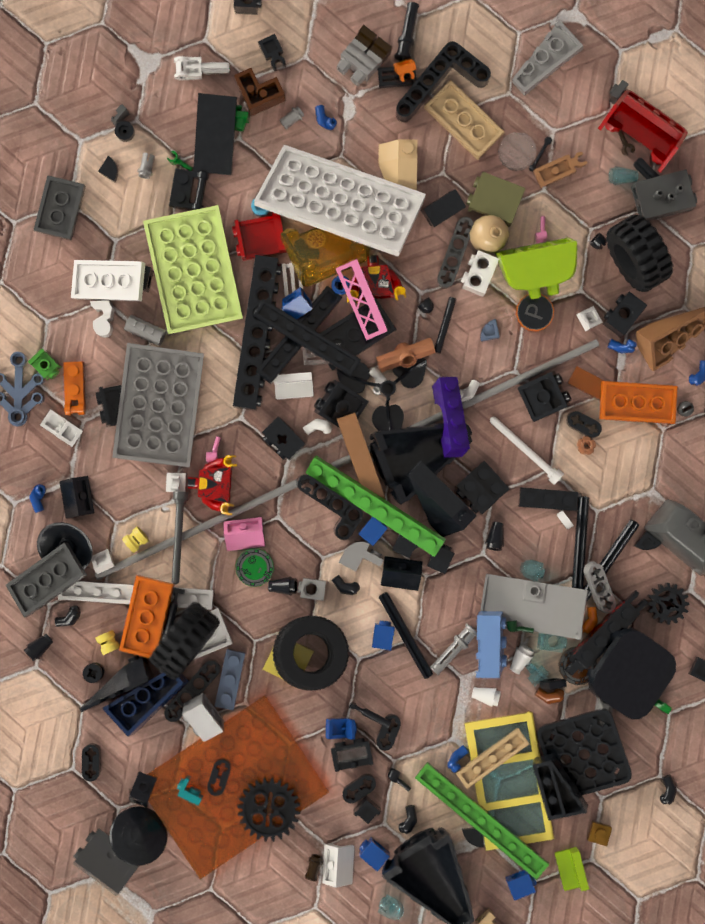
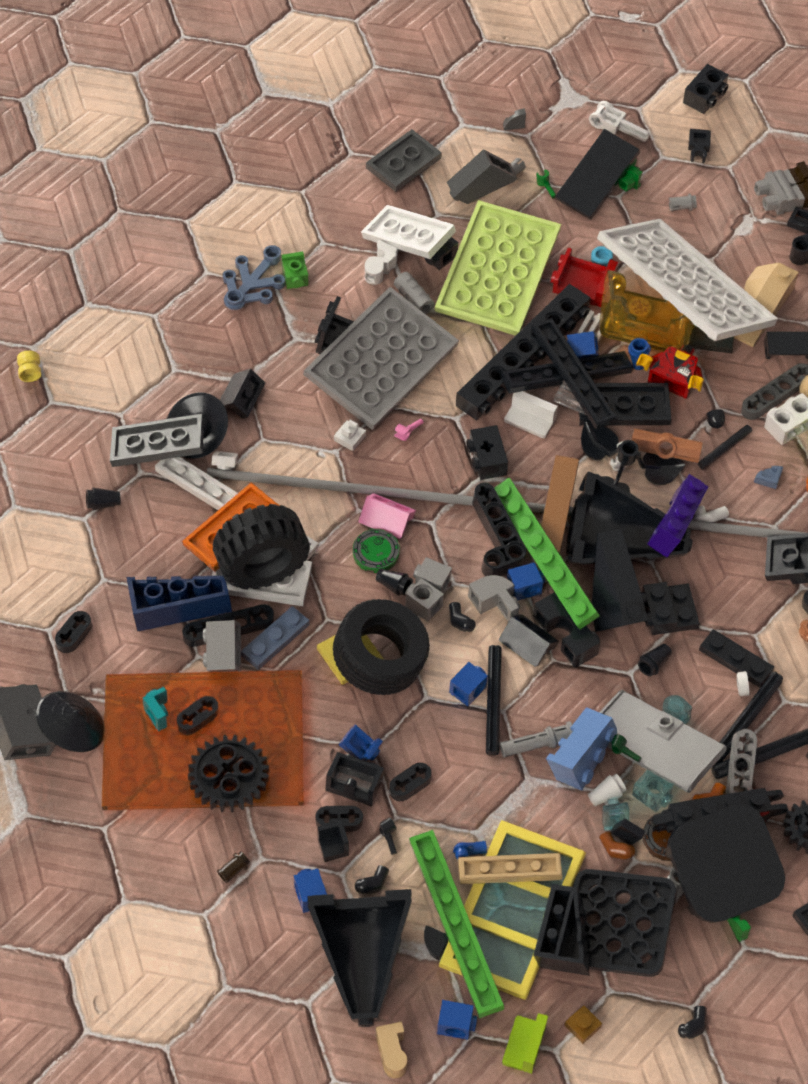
camera: 30 degrees right, 30 degrees down
blue arm [29,484,46,513] -> none
white slope [40,409,83,447] -> none
black arm [55,605,81,627] -> none
orange plate [63,361,86,416] -> none
black wedge [80,655,154,712] -> none
black wheel [83,662,105,683] -> none
light yellow wheel [95,630,120,655] -> none
black tile [98,156,118,182] -> none
black tile [115,121,135,142] -> none
light yellow wheel [122,526,149,553] -> none
black bracket [129,772,157,807] -> none
black plate [169,168,209,211] -> none
dark grey piece [172,492,189,585] -> none
torso [187,455,237,515] -> none
reddish brown brick [234,68,286,116] -> none
white arm [303,419,332,435] -> none
black plate [314,379,369,428] -> none
blue arm [315,105,337,130] -> none
white panel [322,843,354,888] -> none
bright pink fence [335,259,388,340] -> none
black piece [349,702,392,729] -> none
clear light blue plate [378,894,404,920] -> none
white cone [472,687,501,707] -> none
white piece [490,417,564,485] -> none
none -> light grey brick [413,557,452,594]
none -> dark grey slope [447,149,517,204]

